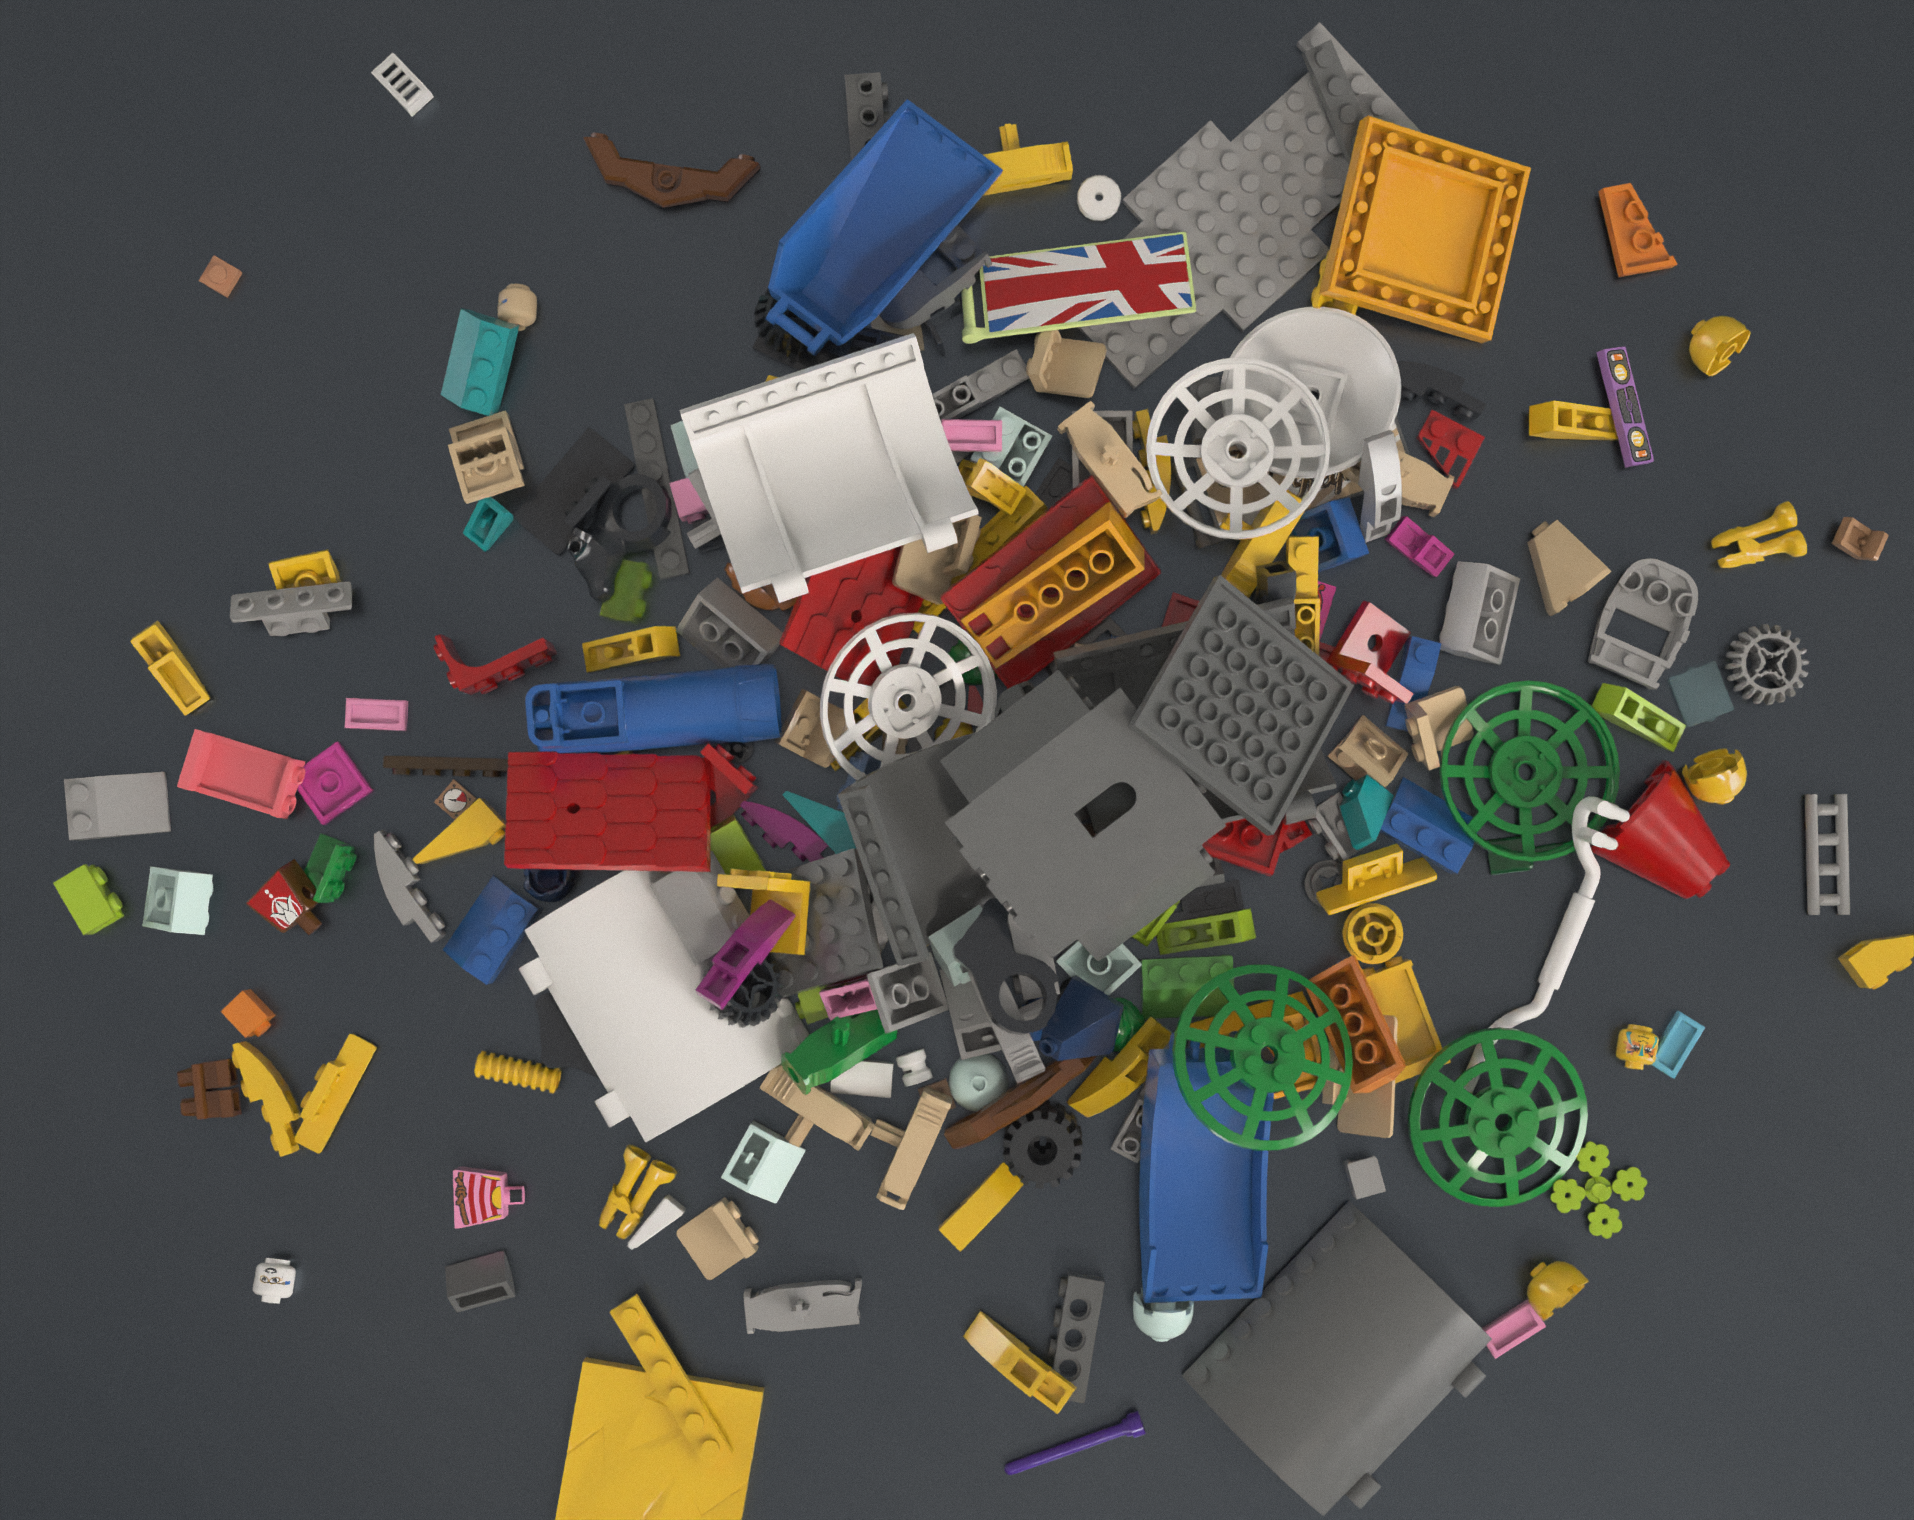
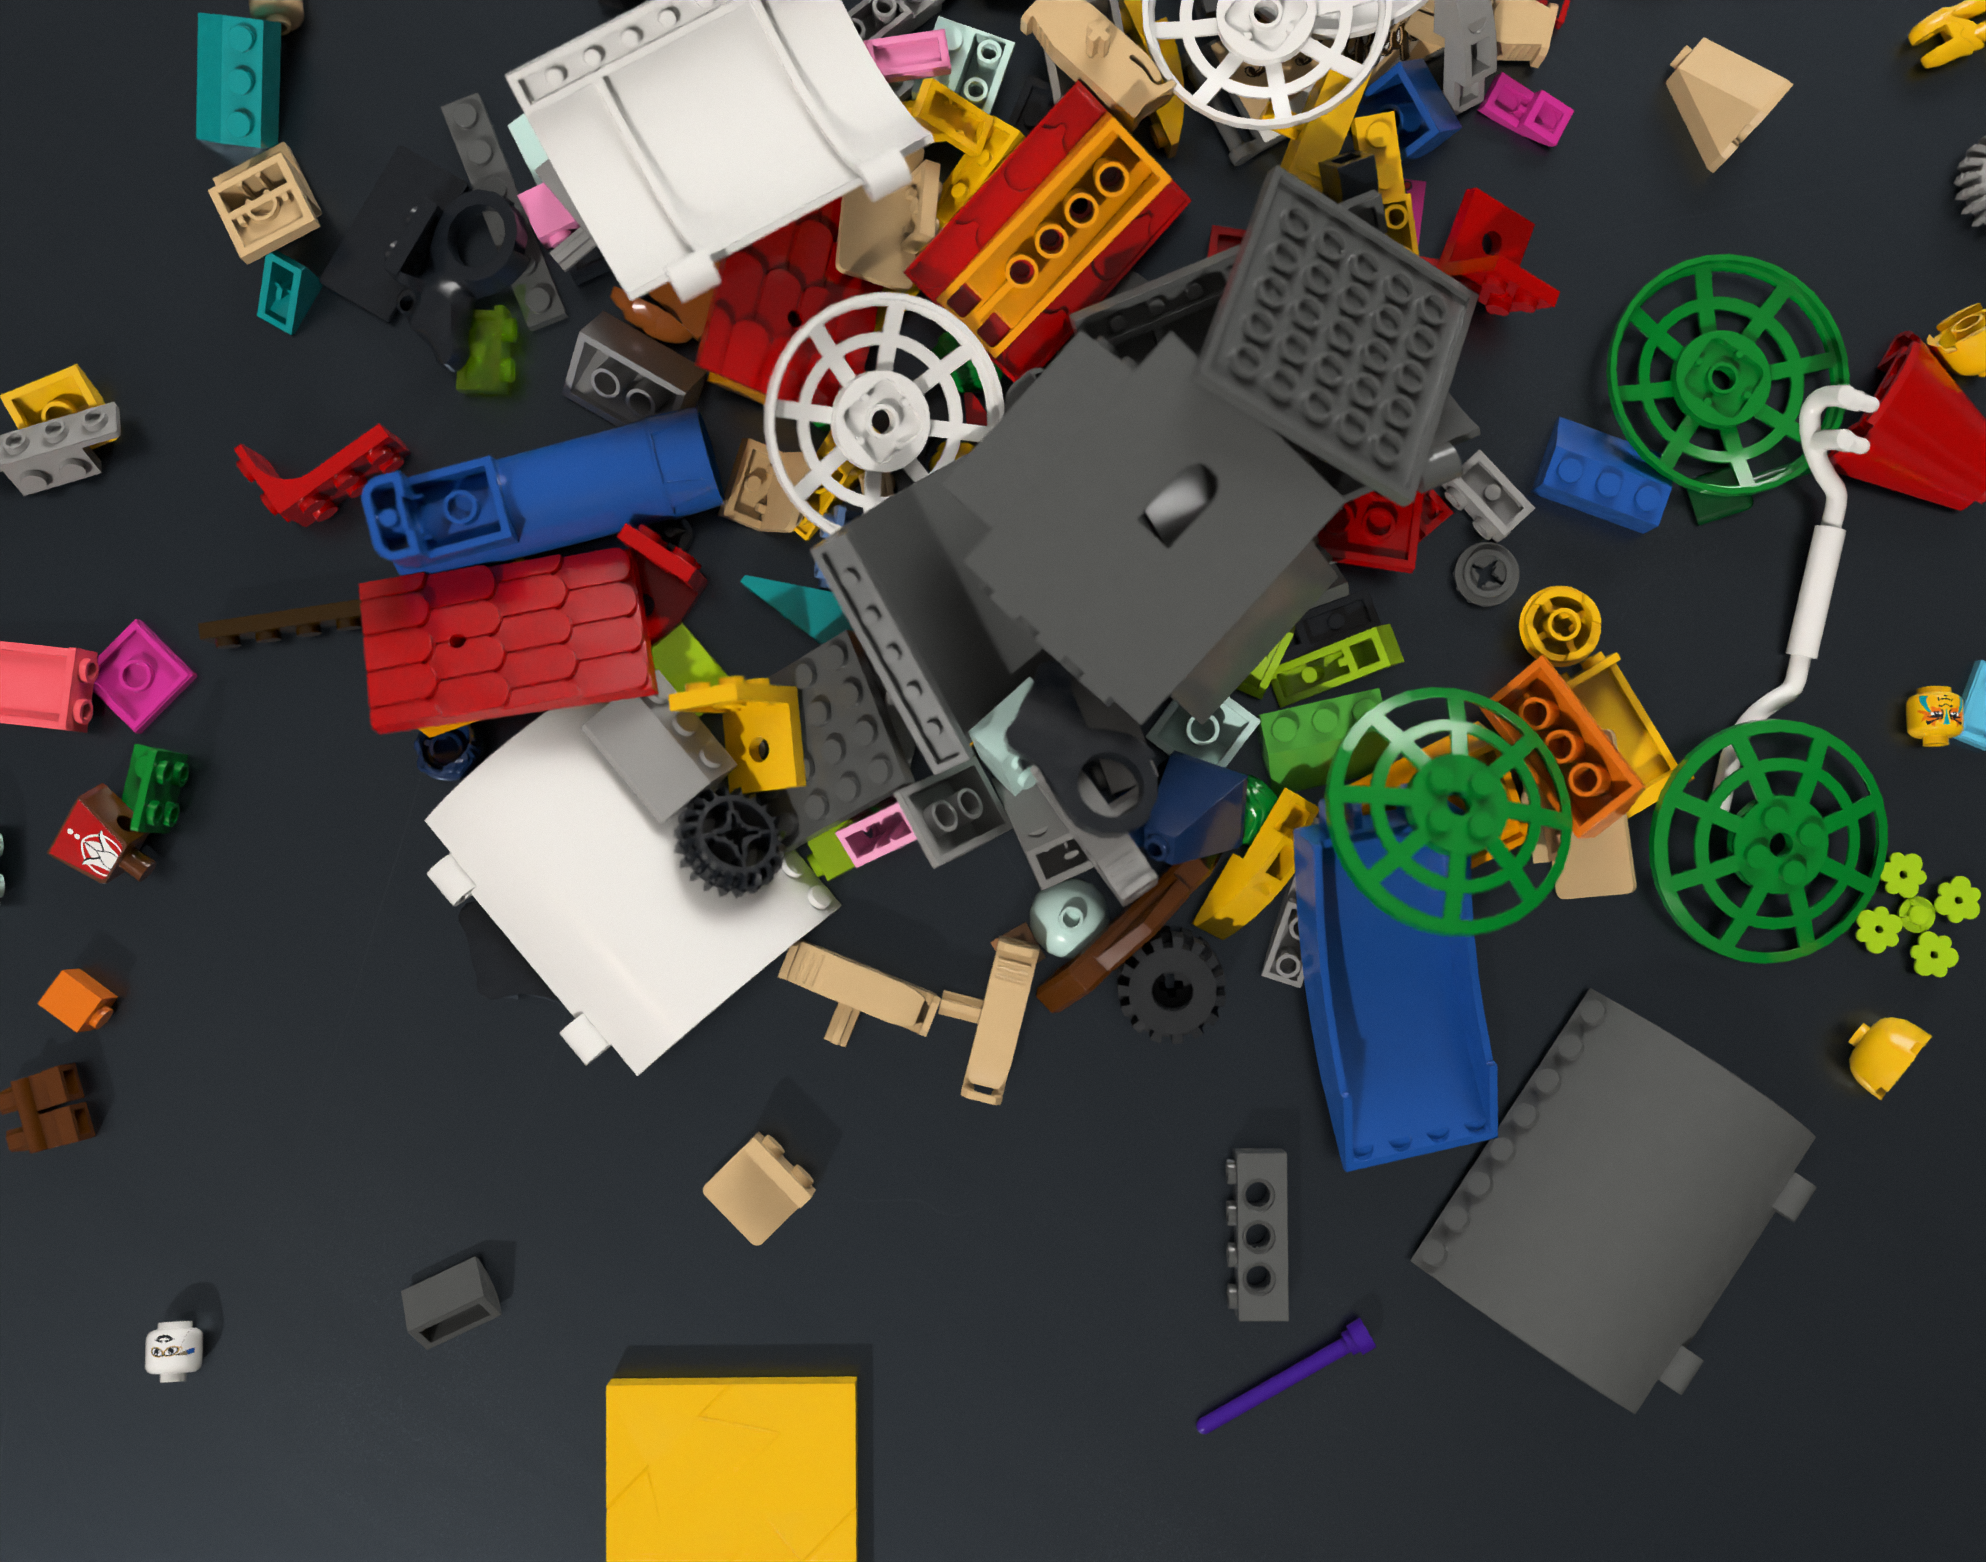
camera: 10 degrees left, 0 degrees up
yellow slope [231,1041,301,1157] -> none
yellow bracket [294,1034,377,1154] -> none
bright pink tile [345,698,408,731] -> none
light grey slope [374,831,447,942] -> none
yellow slope [412,798,506,864] -> none
tile [434,779,478,820] -> none
blue slope [443,875,544,985] -> none
torso [453,1167,525,1229] -> none
yellow piece [474,1051,561,1094] -> none
yellow slope [582,626,680,673] -> none
yellow piece [599,1145,677,1239] -> none
yellow plate [609,1294,733,1470] -> none
white slope [627,1195,686,1249] -> none
magenta slope [695,899,796,1010] -> none
light aqua slope [721,1120,806,1203] -> none
magenta slope [740,801,829,862] -> none
light grey piece [744,1278,862,1334] -> none
green piece [781,1009,897,1095] -> none
white brick [831,1059,894,1098] -> none
white wheel [896,1048,933,1087] -> none
yellow slope [939,1161,1024,1252] -> none
yellow slope [963,1311,1077,1414] -> none
light aqua cylinder [1133,1287,1194,1342] -> none
yellow bracket [1316,844,1437,915] -> none
tan bracket [1328,715,1409,787] -> none
teal slope [1339,775,1394,850] -> none
light grey panel [1343,1156,1386,1199] -> none
blue slope [1385,636,1442,732] -> none
tan bracket [1404,686,1474,770] -> none
light grey slope [1439,561,1520,665] -> none
bright pink tile [1482,1299,1546,1359] -> none
light grey slope [1588,558,1698,690] -> none
lime slope [1592,683,1686,752] -> none
clear light blue piece [1668,661,1734,728] -> none

